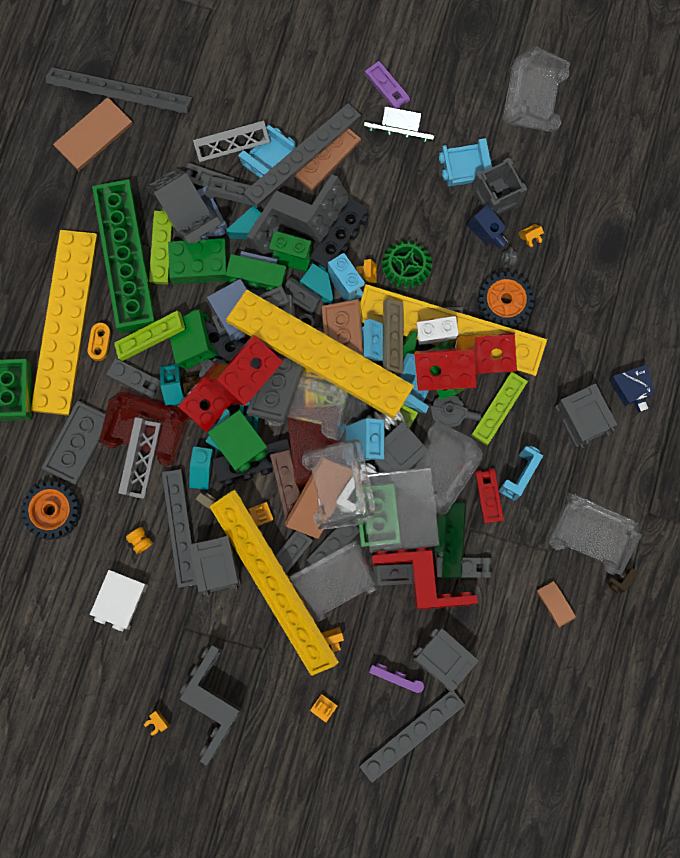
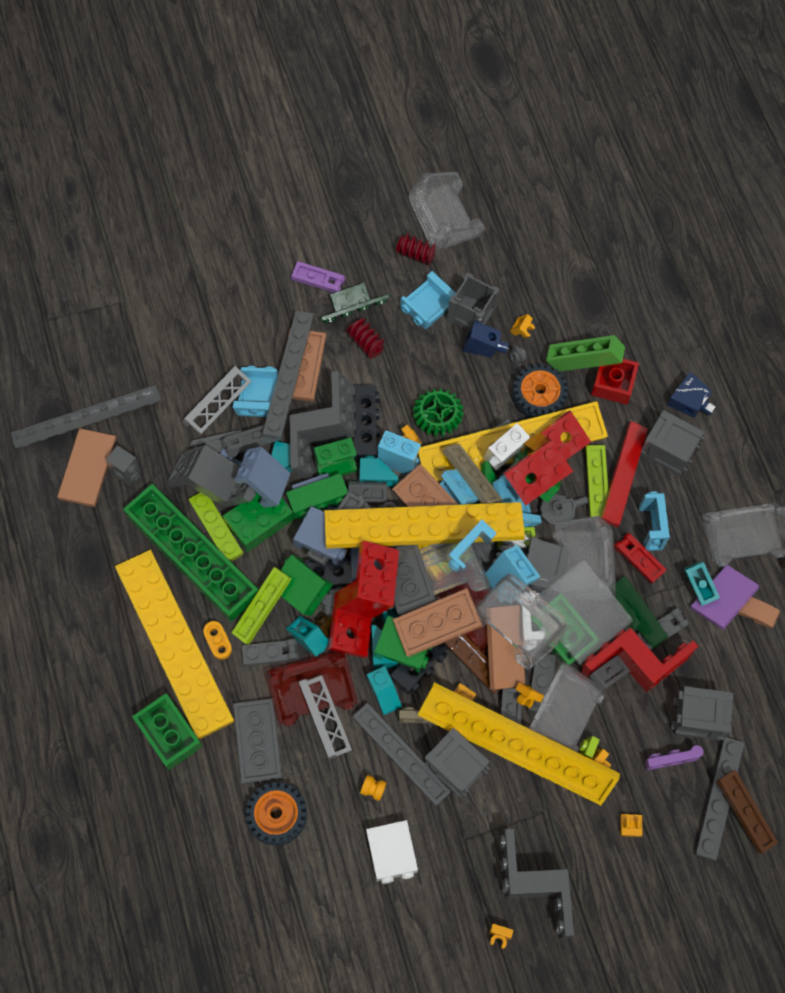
camera: 35 degrees left, 10 degrees down
none -> dark grey brick [106,445,141,486]
none -> sand blue panel [235,447,291,508]
none -> dark red piece [346,318,385,359]
none -> nougat tile [393,588,483,657]
none -> dark red piece [396,233,436,266]
none -> medium azure panel [446,520,497,573]
none -> light orange tile [515,683,544,708]
none -> bright green brick [546,335,625,372]
none -> lime plate [579,736,600,759]
none -> red brick [591,359,639,405]
none -> red tile [600,421,648,527]
none -> teal slope [683,561,720,606]
none -> medium lavender tile [691,565,759,630]
none -> reddish brown plate [716,770,778,854]

